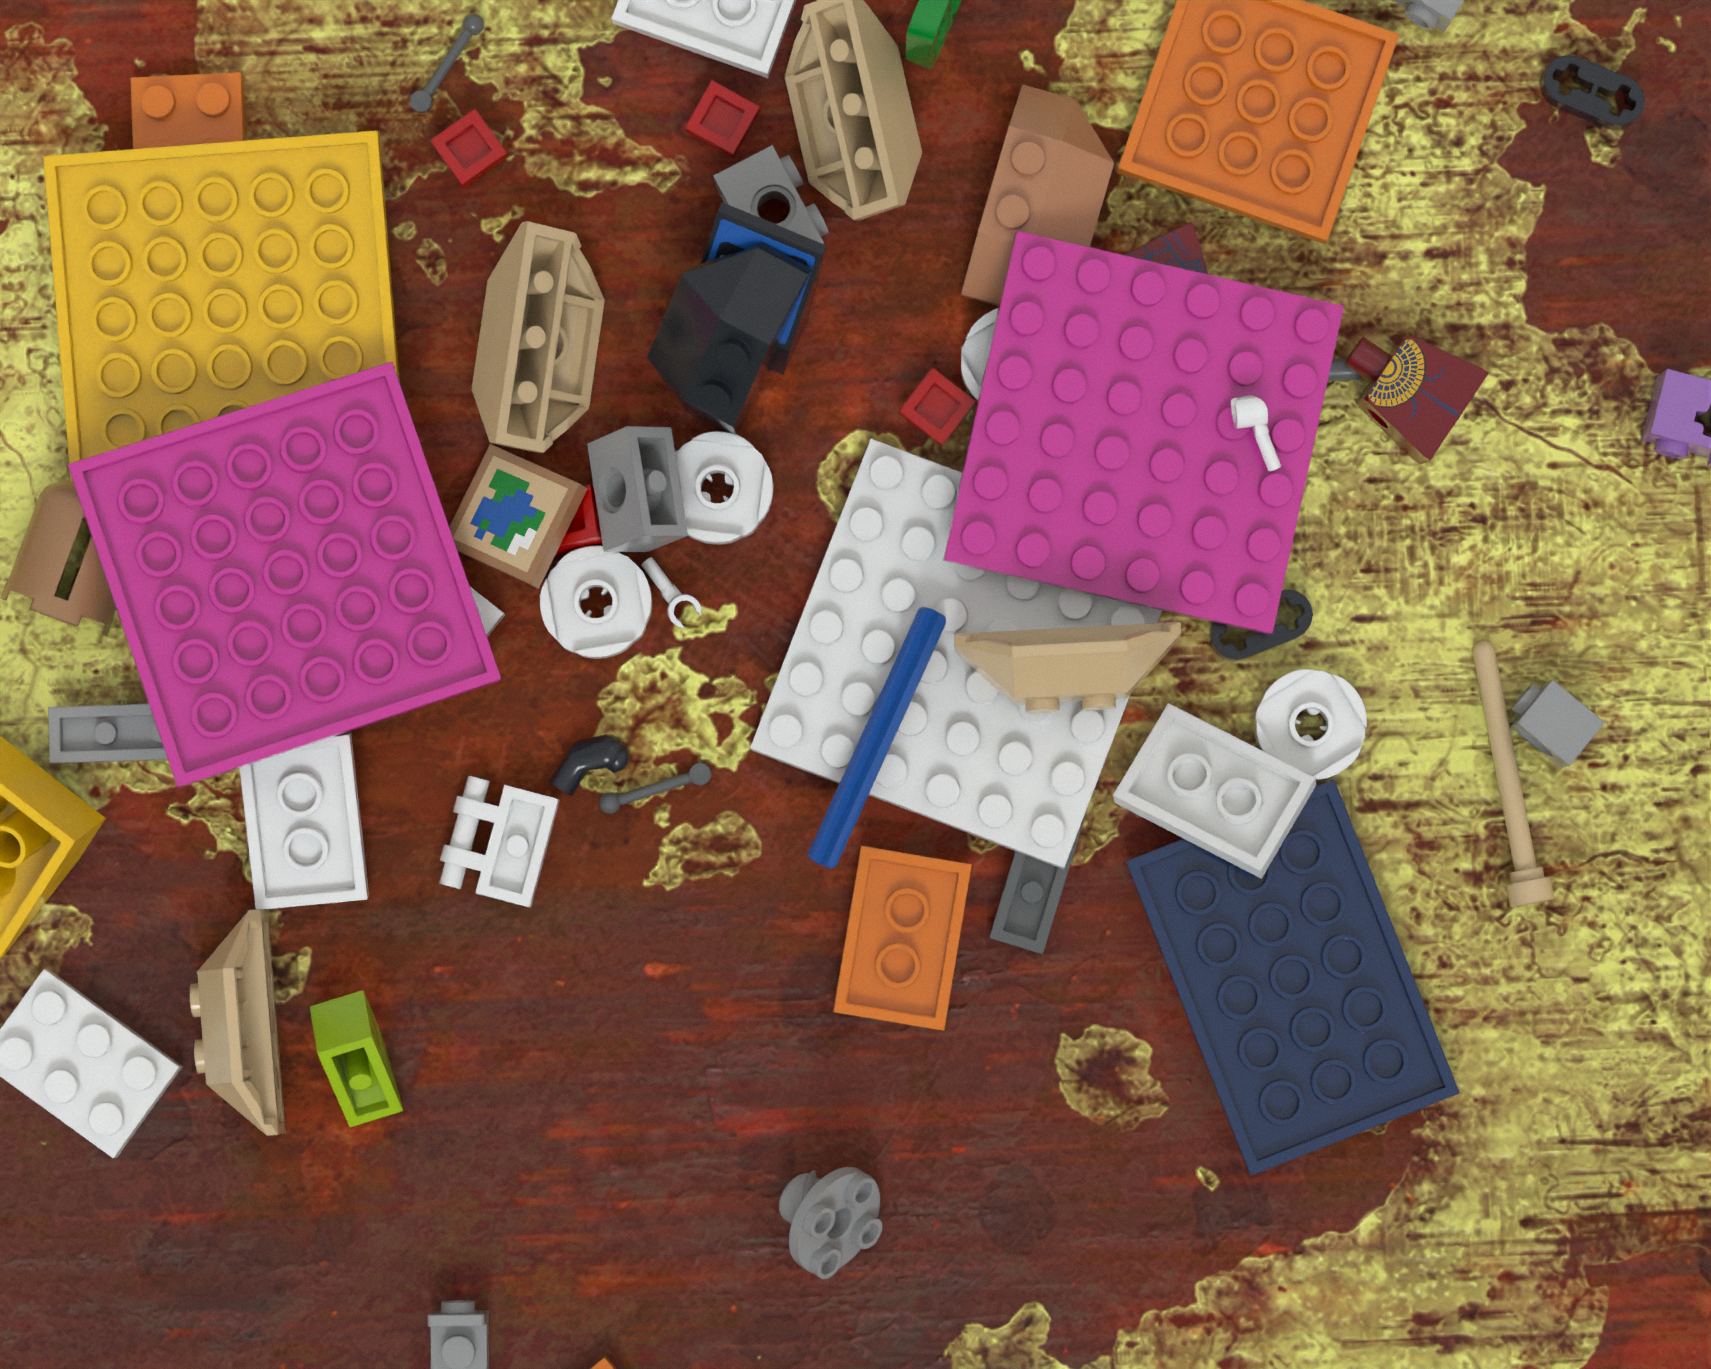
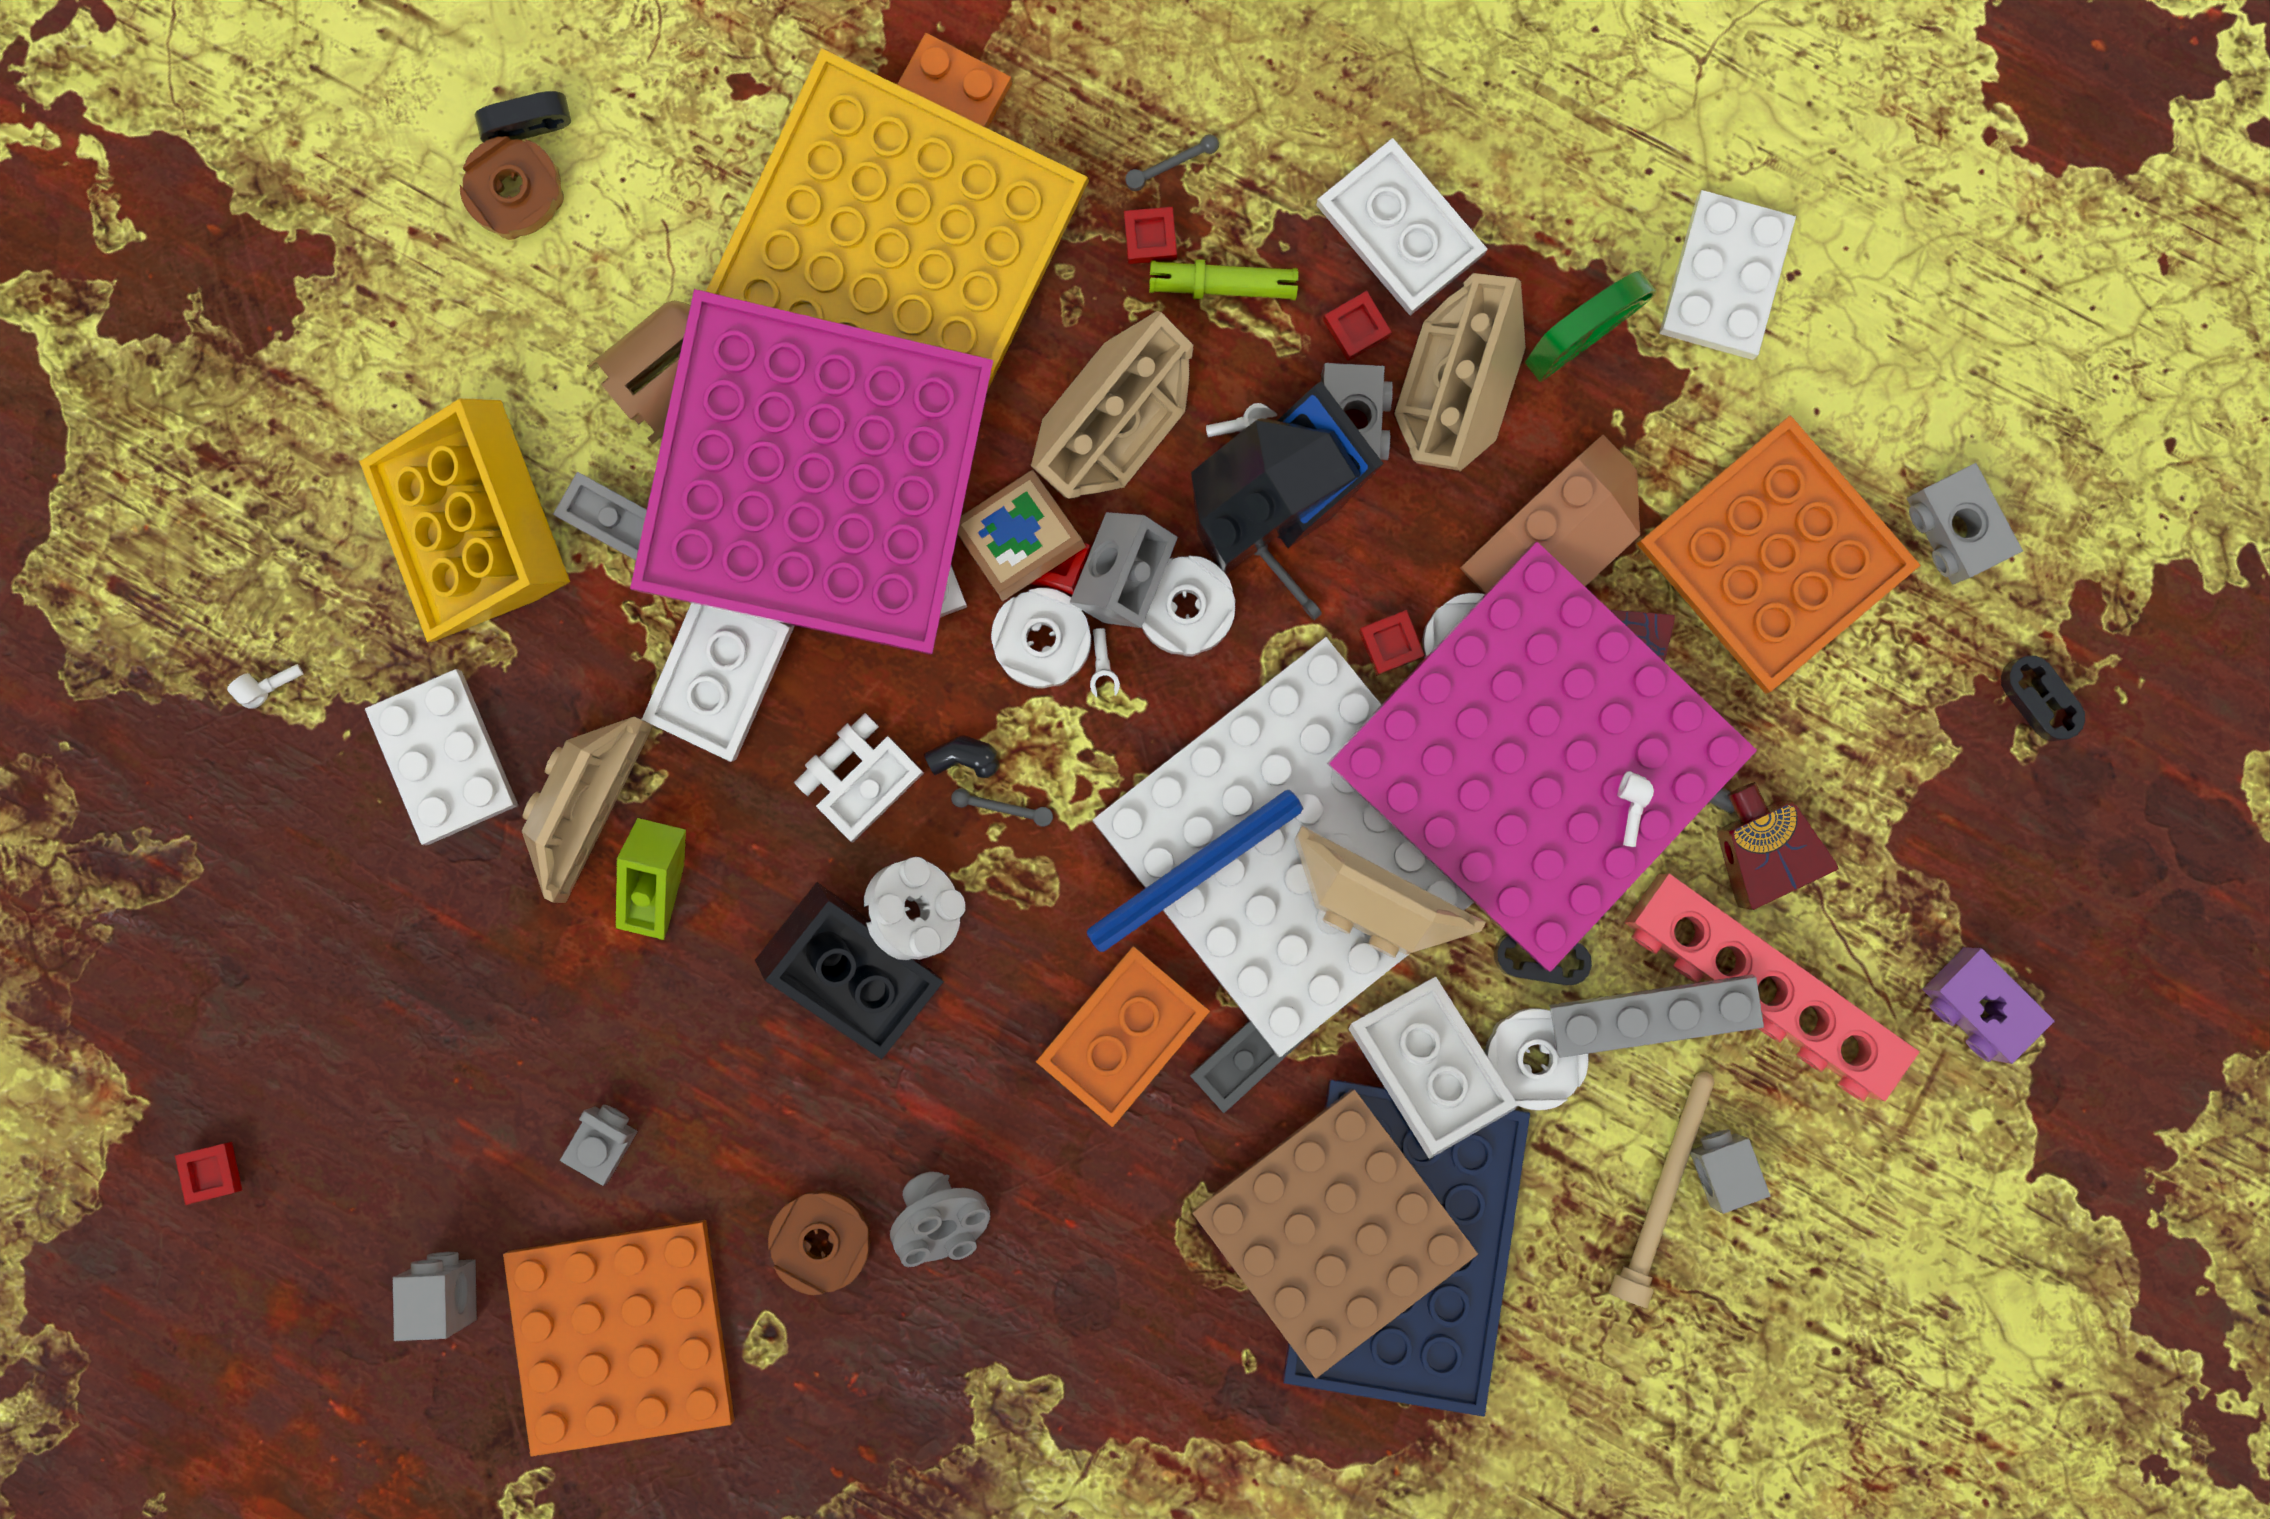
camera: 30 degrees right, 0 degrees up
none -> black slope [755,882,944,1060]
none -> dark orange plate [768,1191,871,1295]
none -> white plate [864,857,965,960]
none -> lime pin [1149,259,1298,301]
none -> medium nougat plate [1192,1088,1478,1379]
none -> white hand [1206,403,1277,437]
none -> dark grey hinge [1254,544,1322,620]
none -> light grey plate [1549,974,1764,1058]
none -> coral brick [1624,873,1919,1102]

